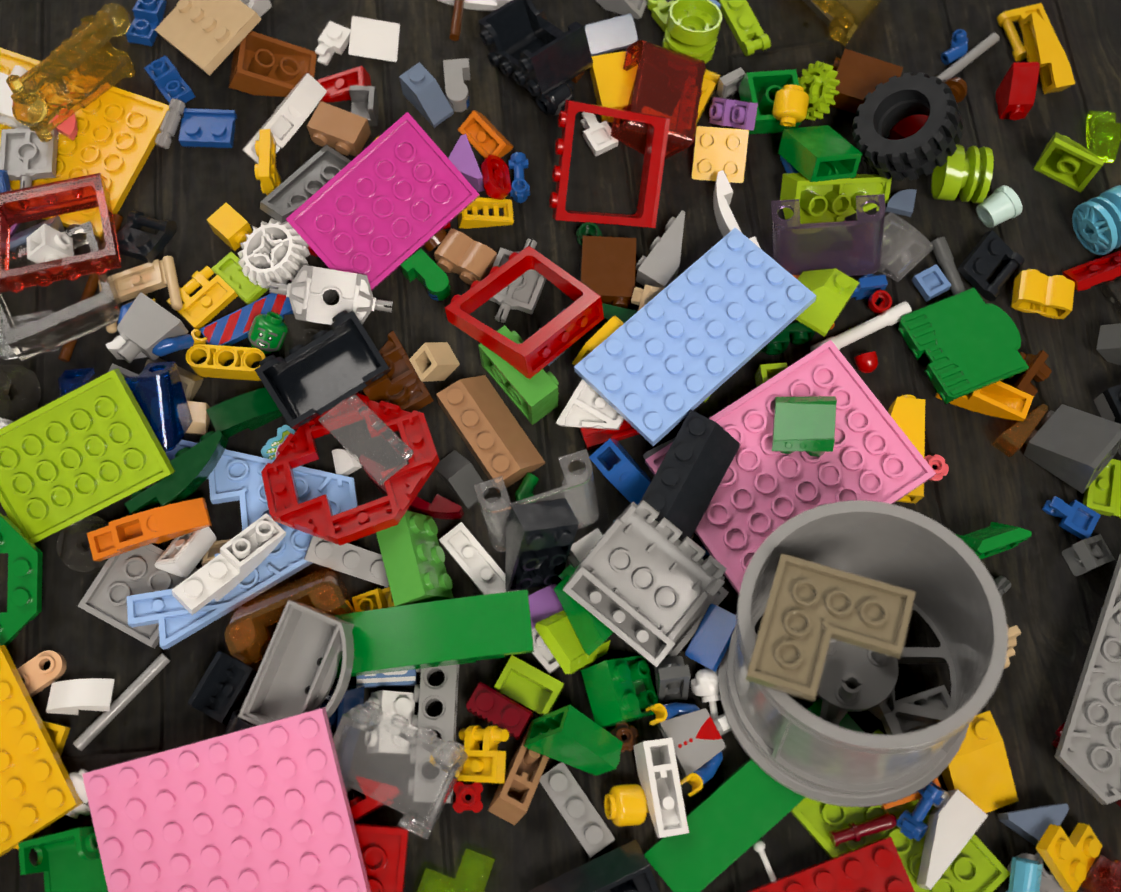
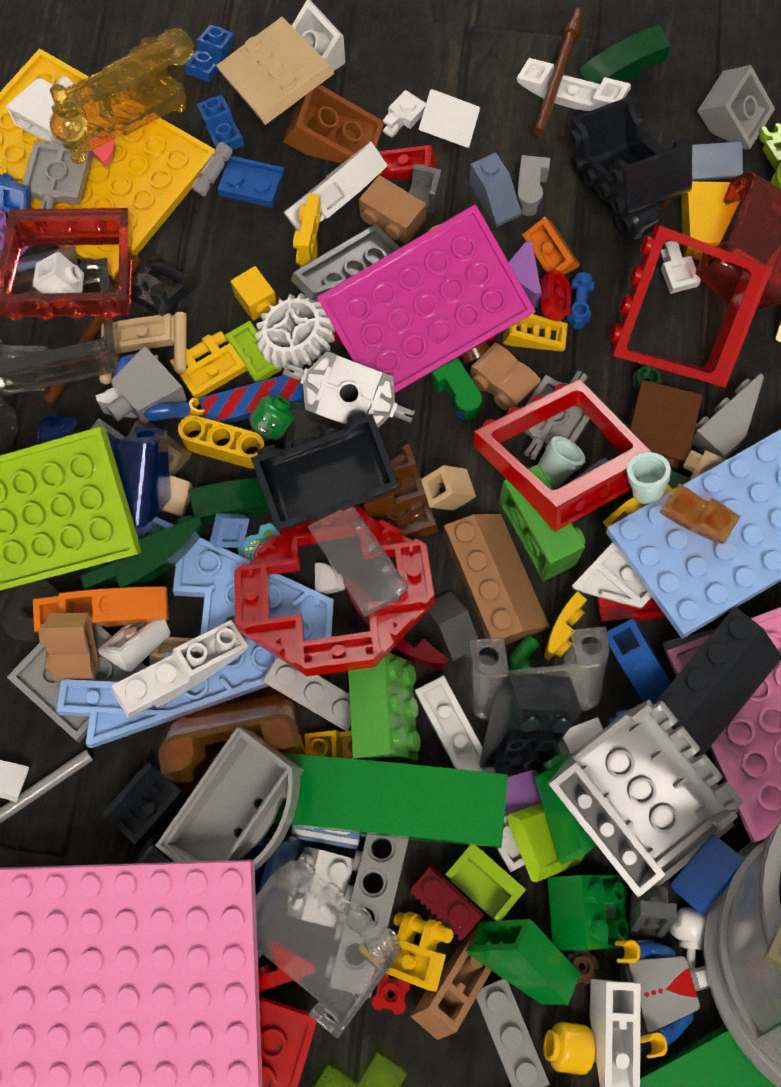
camera: 15 degrees right, 0 degrees up
none -> medium nougat brick [39,612,99,681]
none -> medium blue plate [210,513,250,548]
none -> light aqua piece [538,436,585,488]
none -> yellow slope [544,591,587,661]
none -> light aqua piece [627,452,671,505]
none -> clear orange slope [659,483,741,544]

